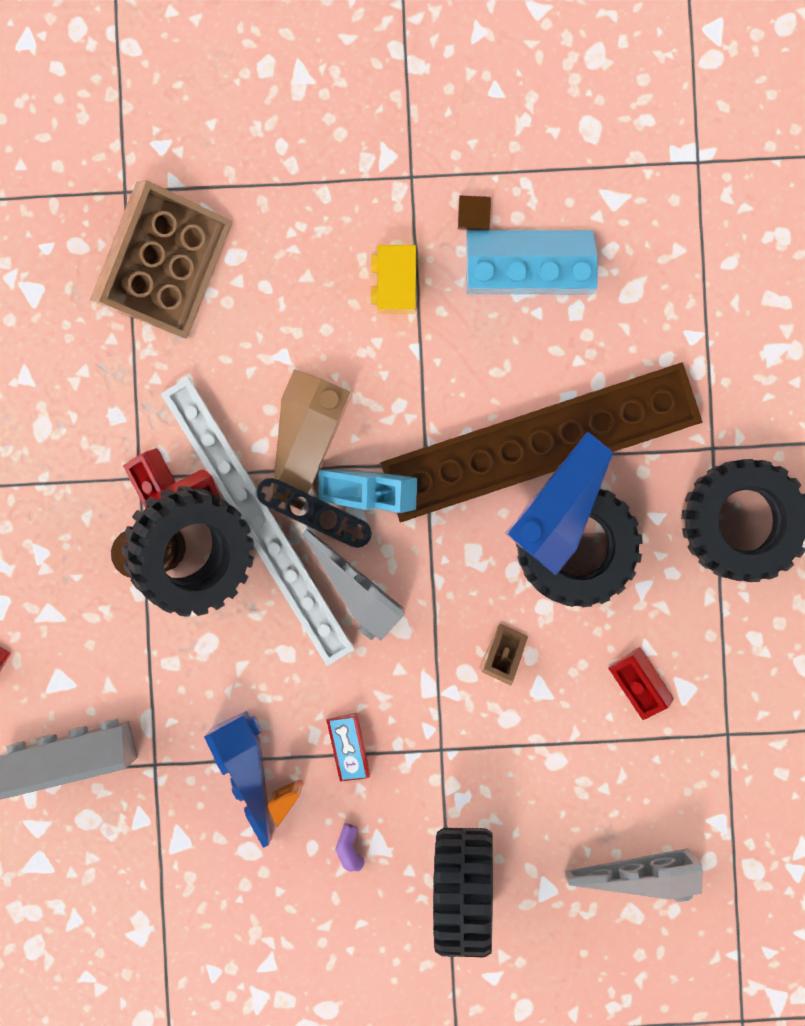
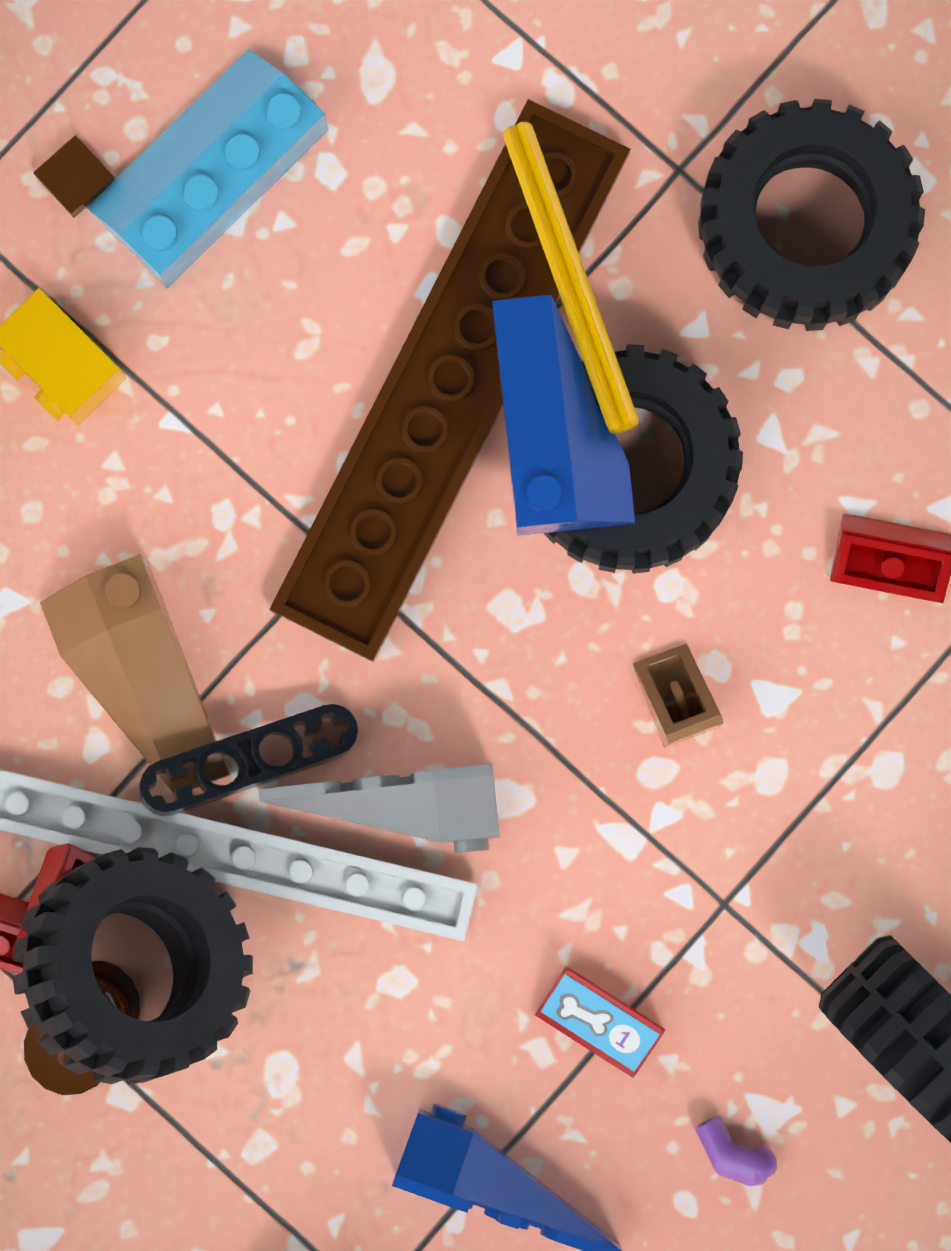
camera: 40 degrees left, 5 degrees down
orange slope [267,779,304,827] -> none
medium azure slope [318,469,417,513] -> none
none -> yellow axle [503,122,639,434]

